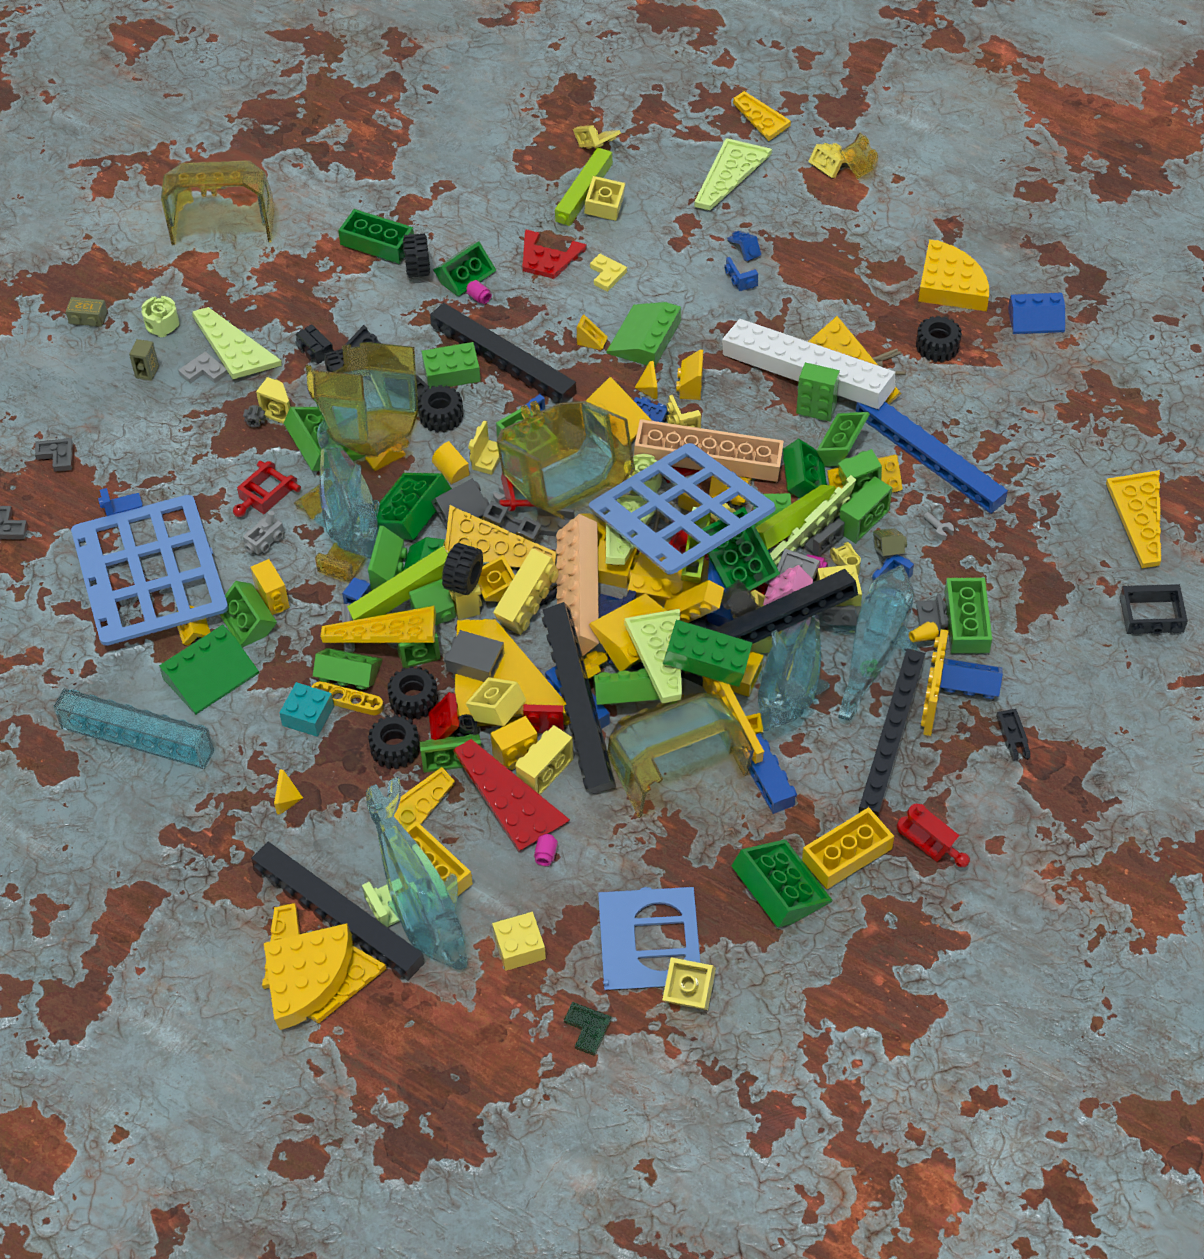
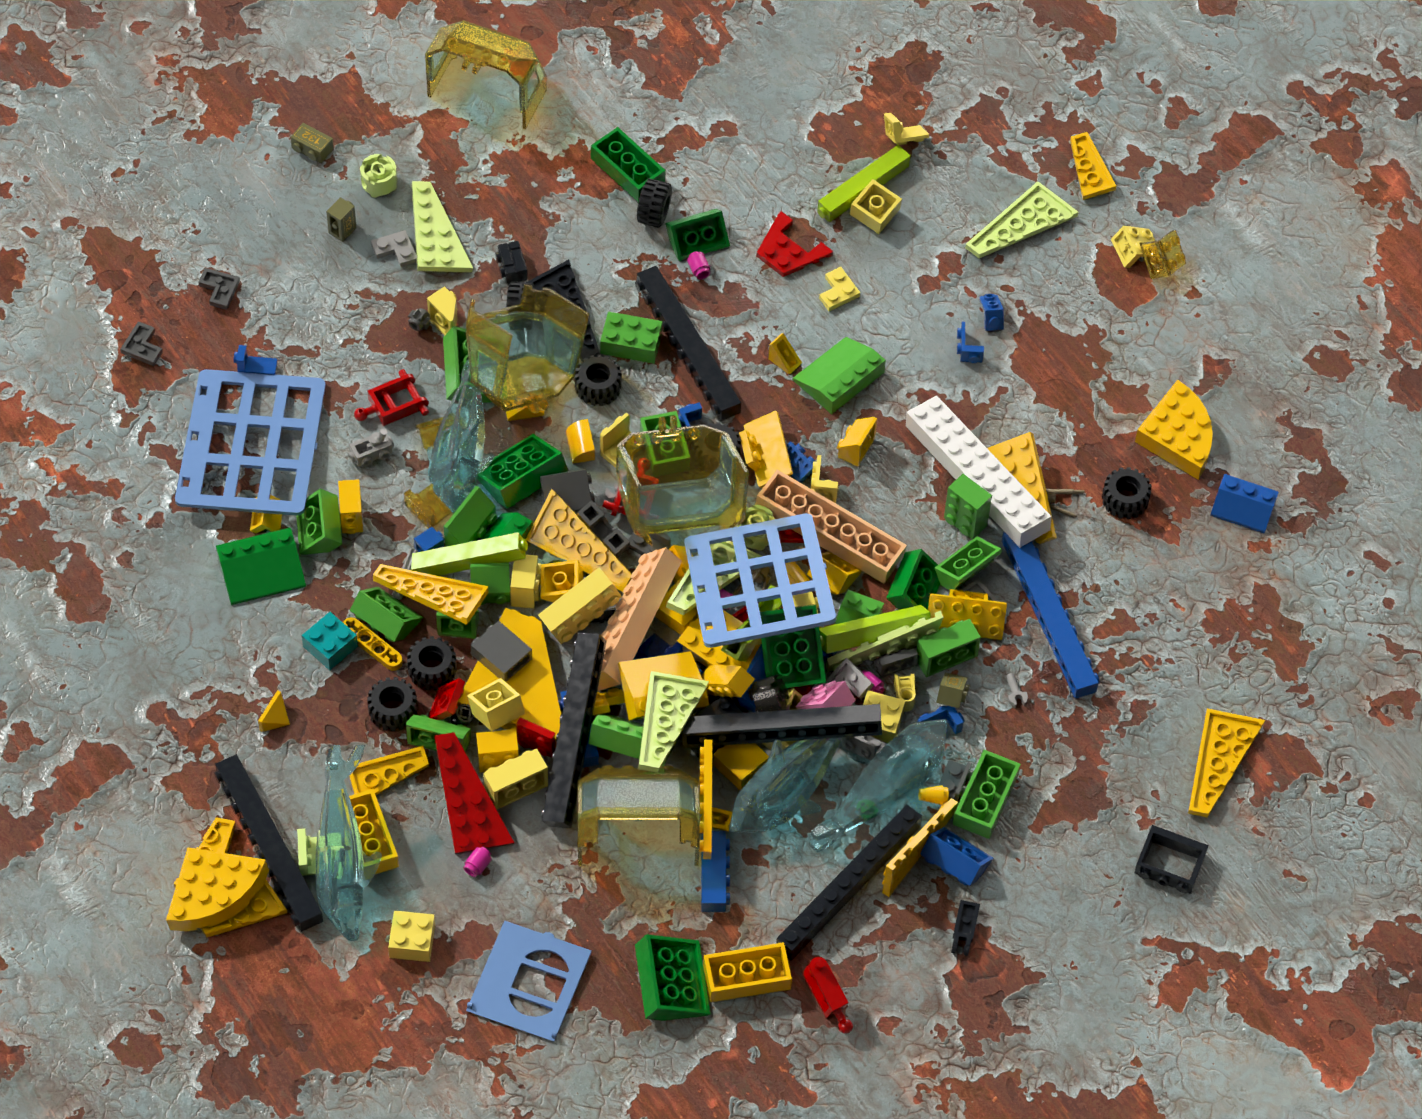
camera: 20 degrees right, 5 degrees up
clear light blue brick [53,688,214,769] -> none
black tyre [442,543,483,595] -> none
clear green tile [564,1002,612,1056] -> none
yellow slope [635,361,658,399] -> none
light yellow brick [662,958,716,1011] -> none
green brick [663,619,752,687] -> none
bright green slope [838,449,882,498] -> none

